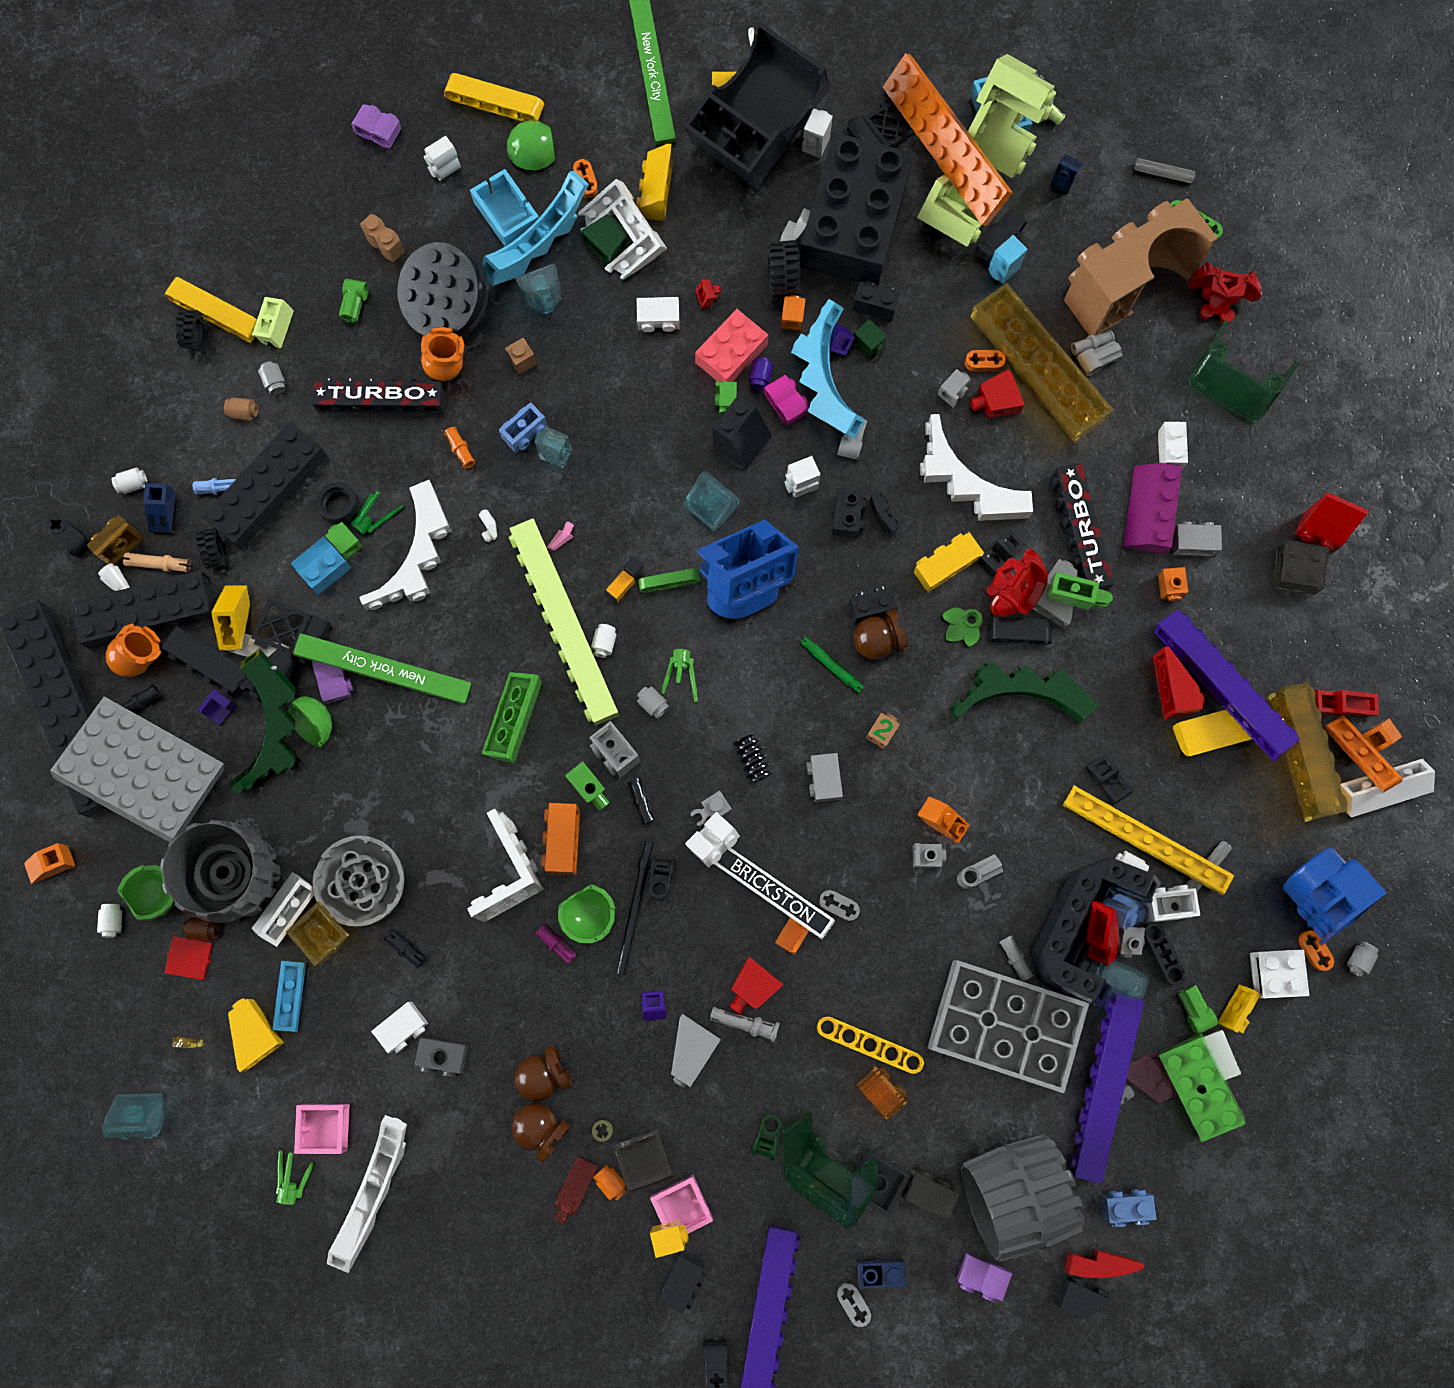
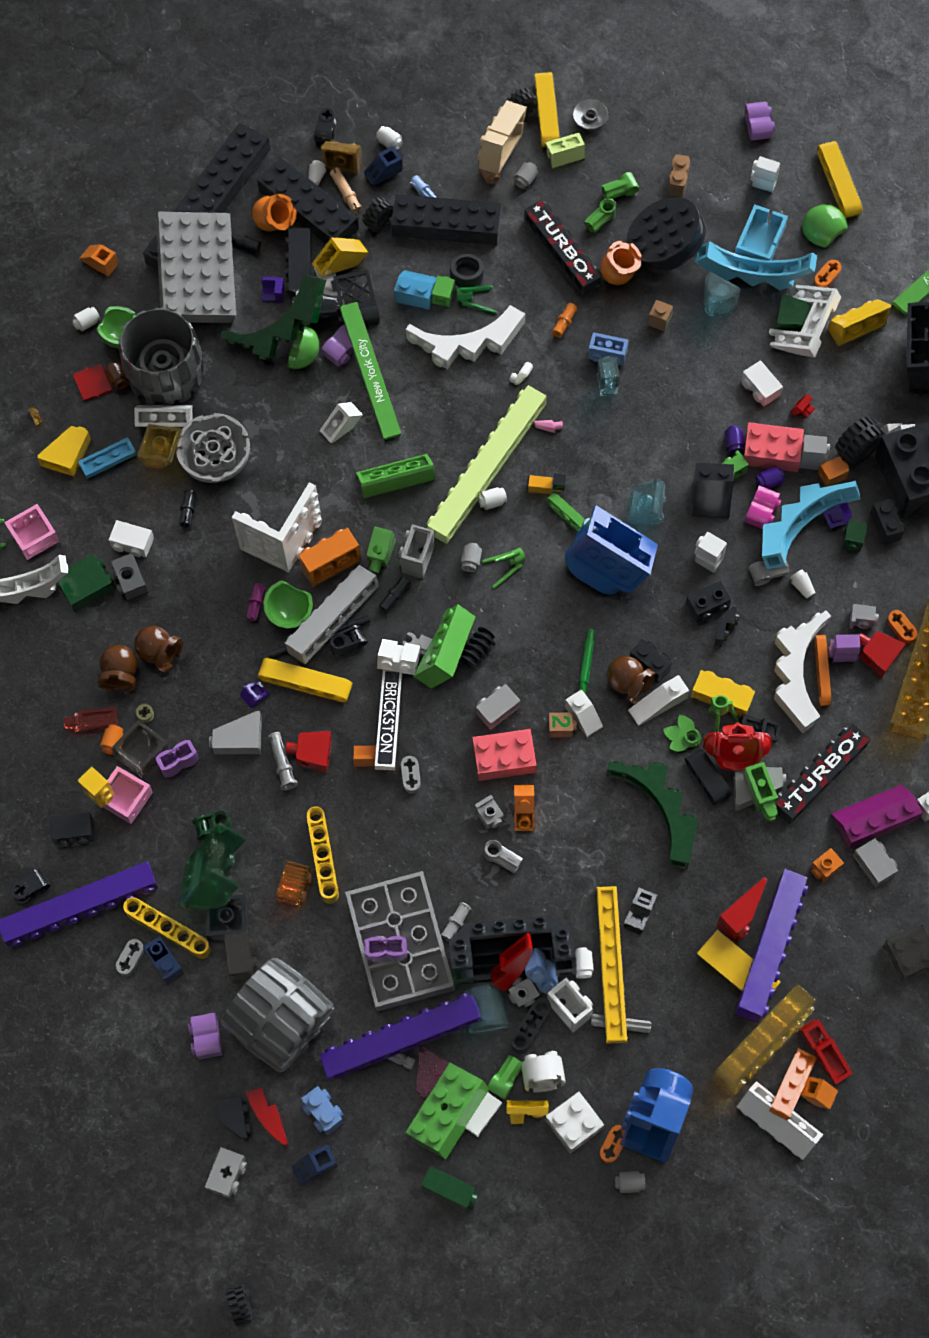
camera: 60 degrees right, 10 degrees down
none -> dark green brick [57,553,114,612]
none -> yellow beam [123,898,211,959]
none -> medium lavender brick [156,740,199,778]
none -> light grey brick [205,1148,247,1198]
none -> yellow beam [257,658,353,702]
none -> light grey brick [285,565,379,664]
none -> dark blue slope [292,1144,338,1186]
none -> white slope [320,402,362,443]
none -> medium lavender brick [365,936,408,962]
none -> bright green wedge [413,604,475,689]
none -> dark green brick [421,1166,478,1213]
none -> coral brick [473,729,537,781]
none -> tan piece [477,101,526,174]
none -> white brick [521,1051,566,1093]
none -> white slope [565,689,603,737]
none -> flat silver dish [573,99,608,130]
none -> bright green piece [584,198,616,233]
none -> white slope [628,675,689,726]
none -> bright green plant [708,695,739,733]
none -> dark purple brick [724,425,745,454]
none -> white cone [790,569,816,599]
none -> light grey brick [799,435,830,470]
none -> orange beam [814,635,831,706]
none -> medium lavender brick [828,634,860,662]

